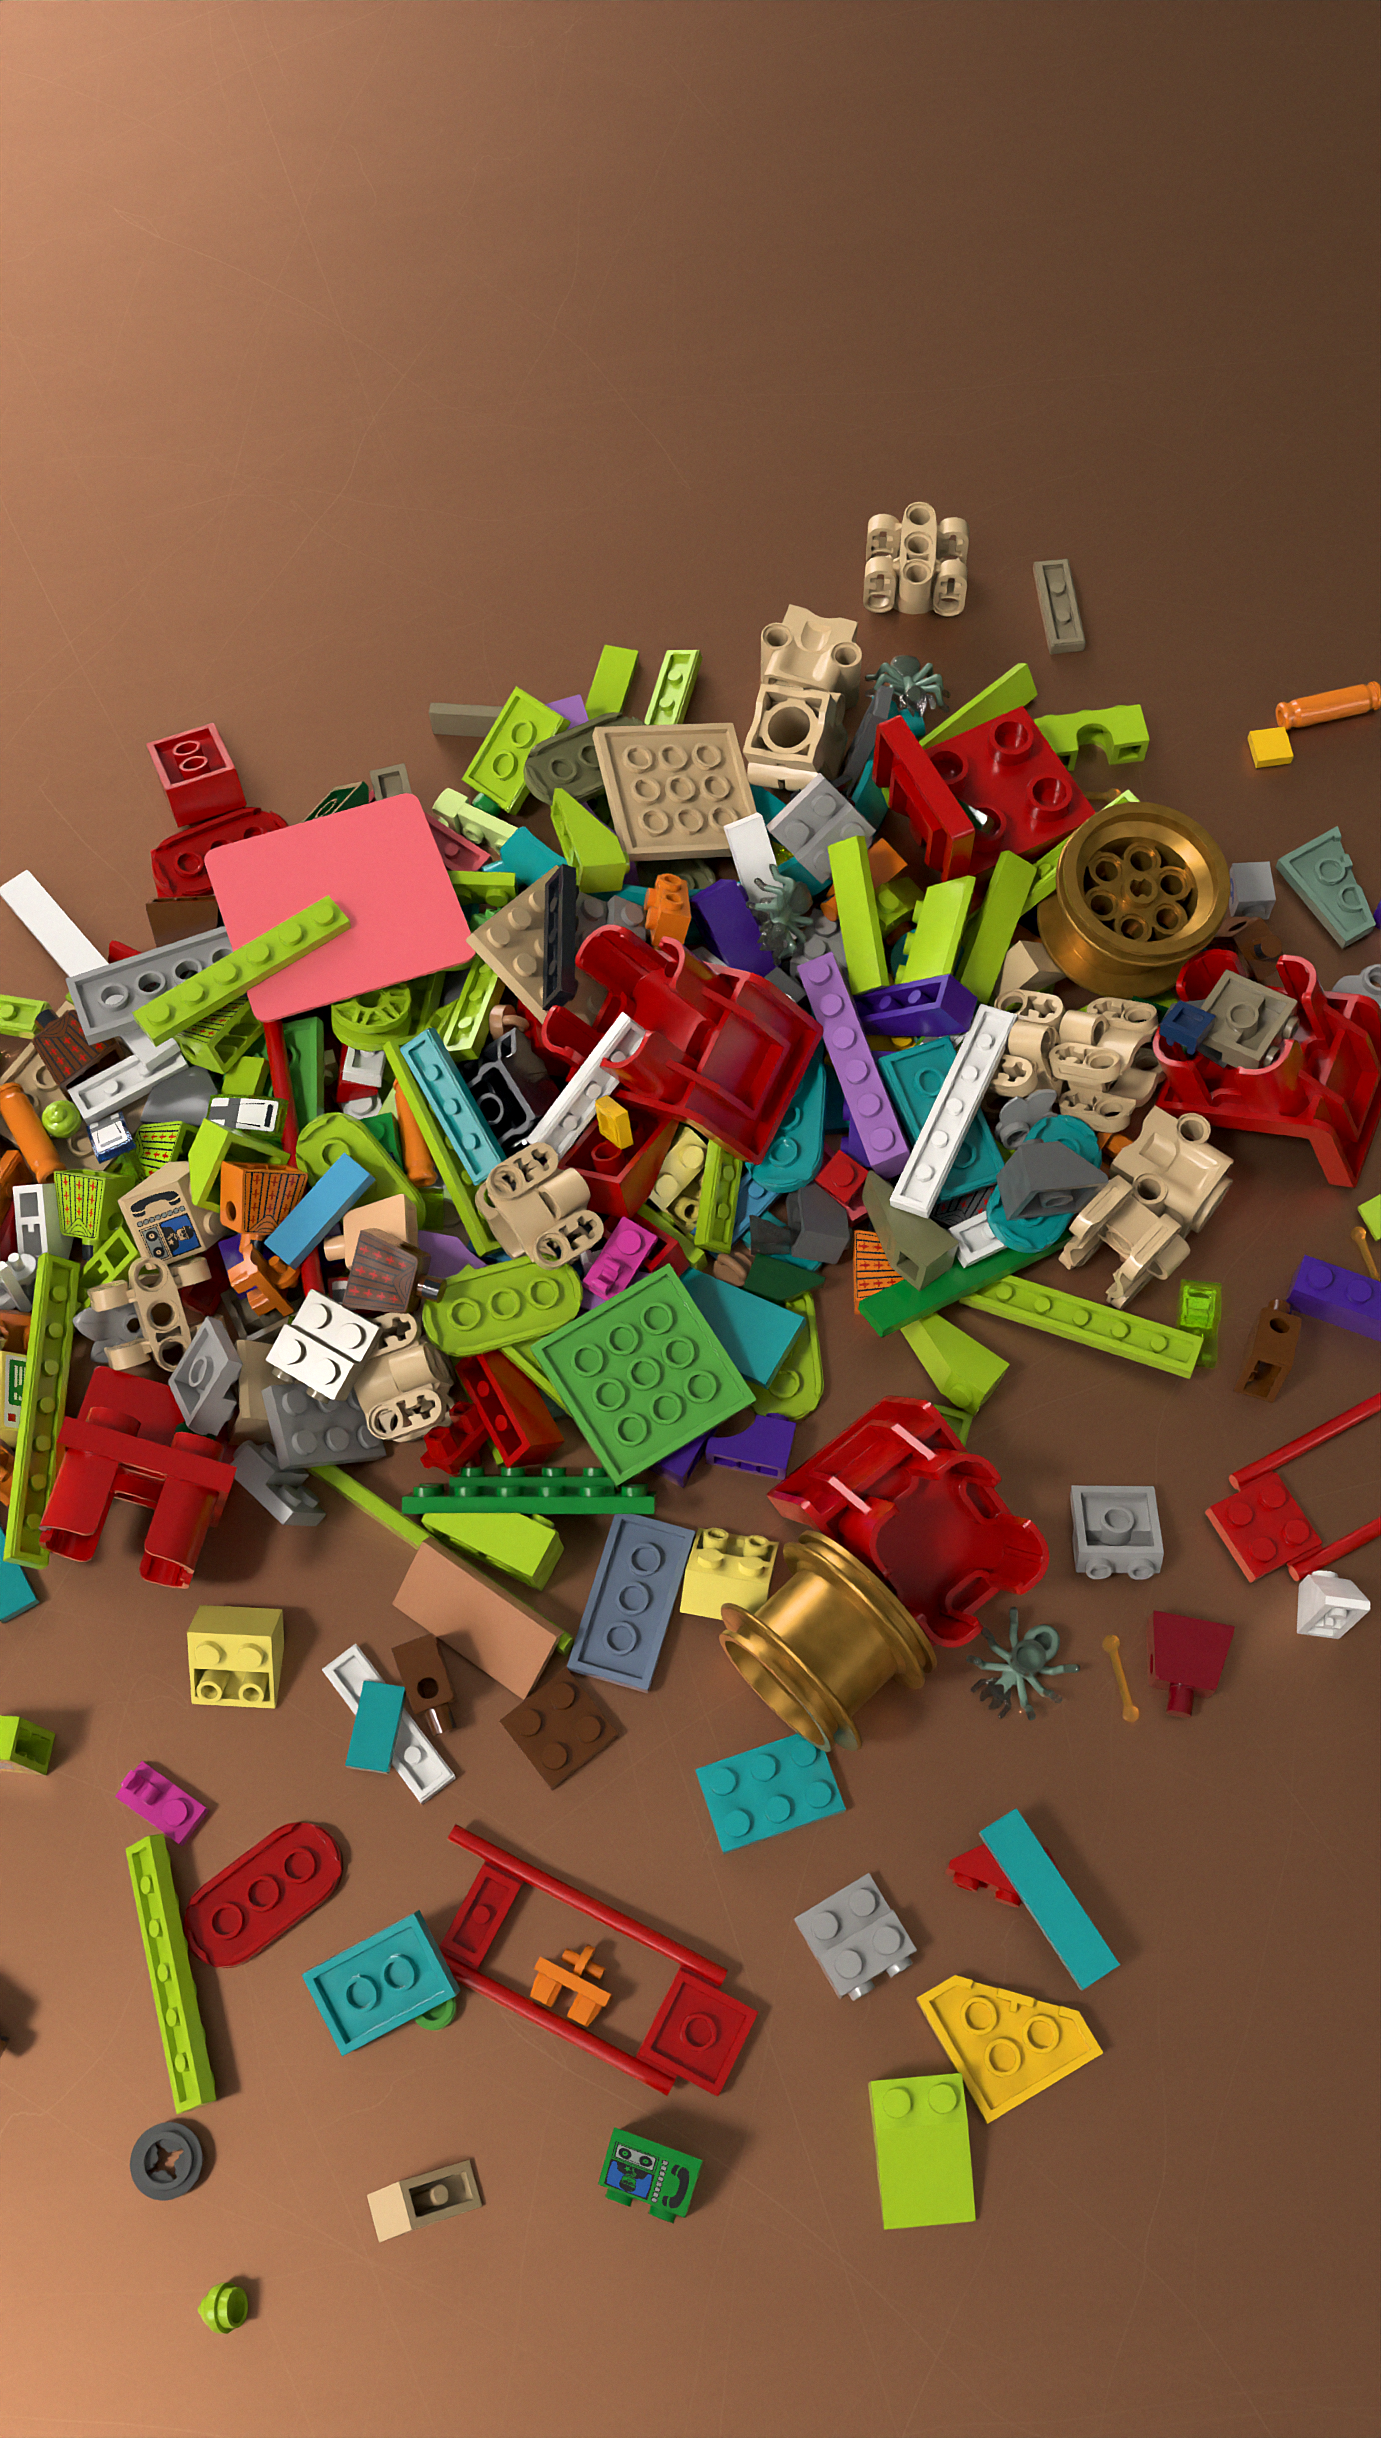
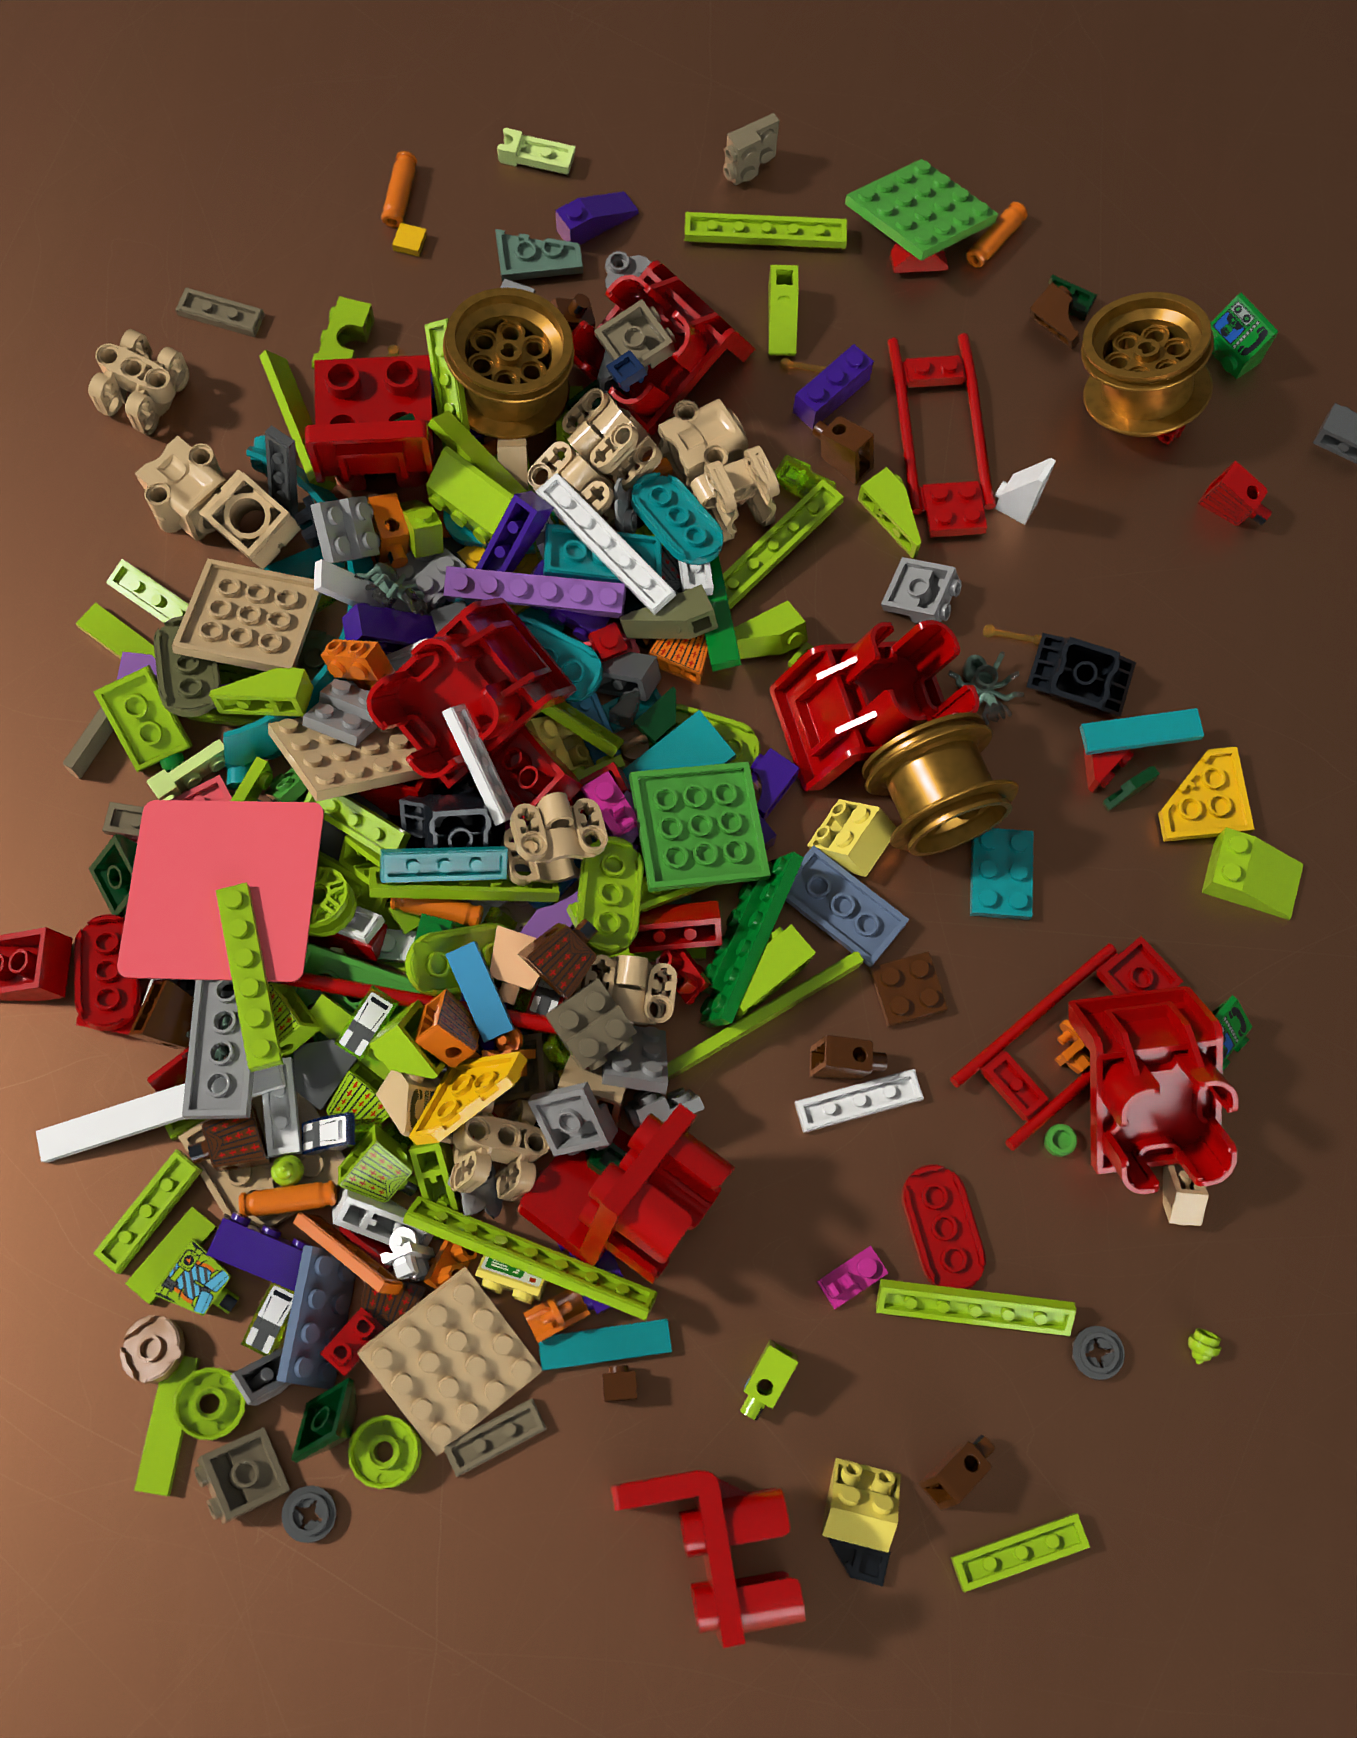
camera: 75 degrees left, 5 degrees up
light yellow slope [187,1605,284,1709] -> none
teal plate [302,1910,461,2056] -> none
teal tile [345,1681,407,1775] -> none
nougat tile [392,1536,564,1700] -> none
medium nougat tile [489,1004,530,1041] -> none
black plate [542,864,579,1011] -> none
yellow tile [595,1095,633,1150] -> none
light grey plate [794,1873,917,2001] -> none
lime tile [827,835,890,995] -> none
animal [865,655,951,717] -> none
dark grey slope [996,1139,1109,1221] -> none
dark red torso [1147,1610,1235,1718] -> none
none -> yellow plate [409,1051,528,1145]
none -> lime slope [858,467,921,559]
none -> black slope [1026,633,1136,717]
none -> red piece [1068,986,1238,1194]
none -> dark green tile [1102,766,1160,812]

